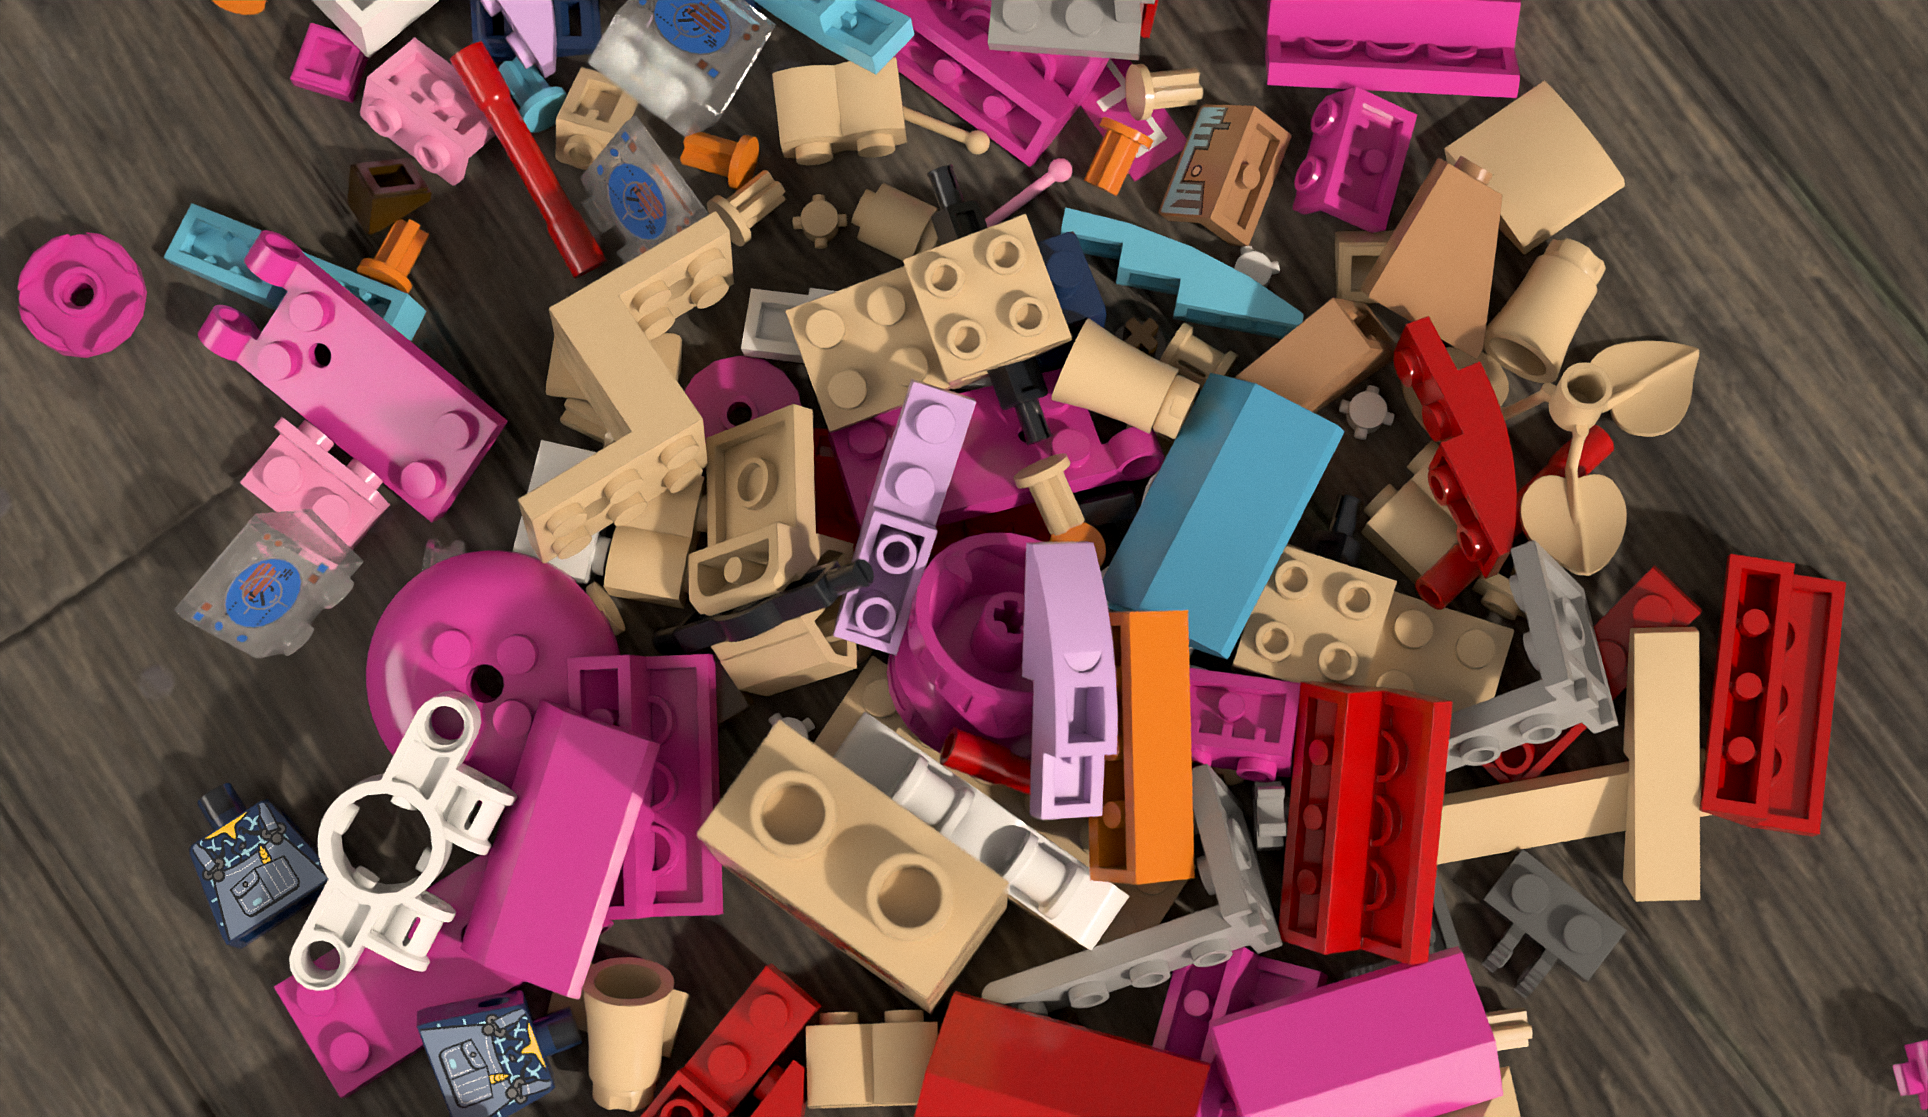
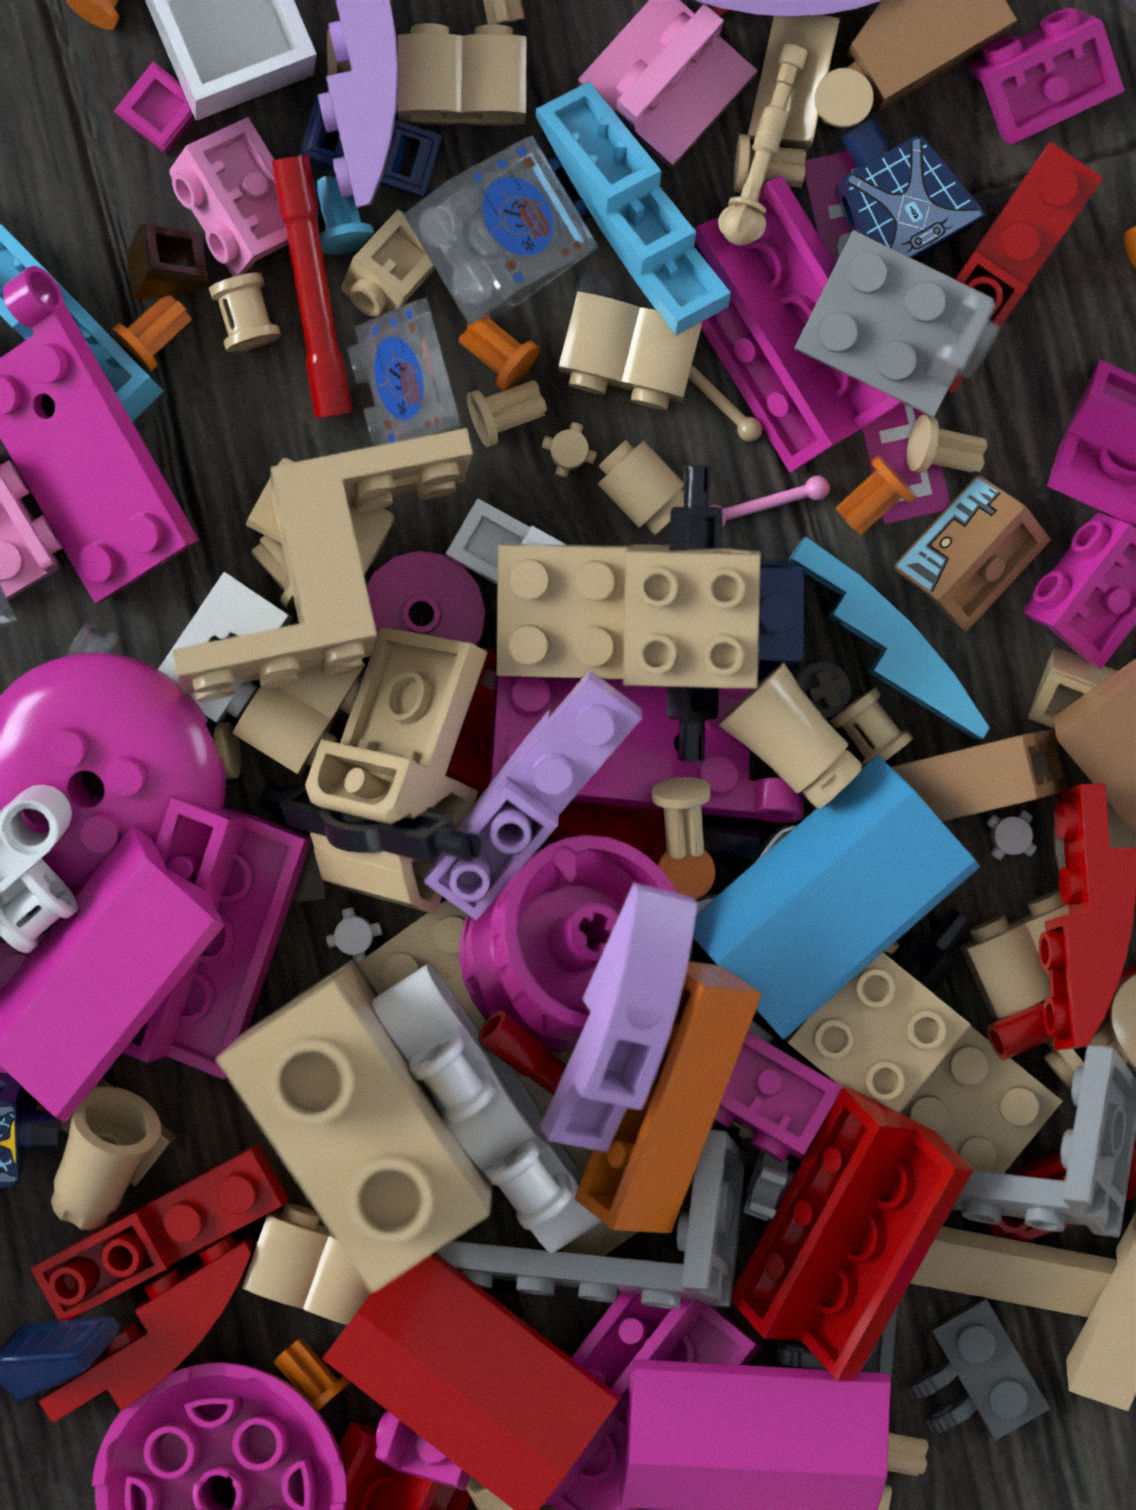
camera: 20 degrees right, 10 degrees up
white piece [1234,246,1280,288] -> none
none -> tan bush [209,272,281,352]

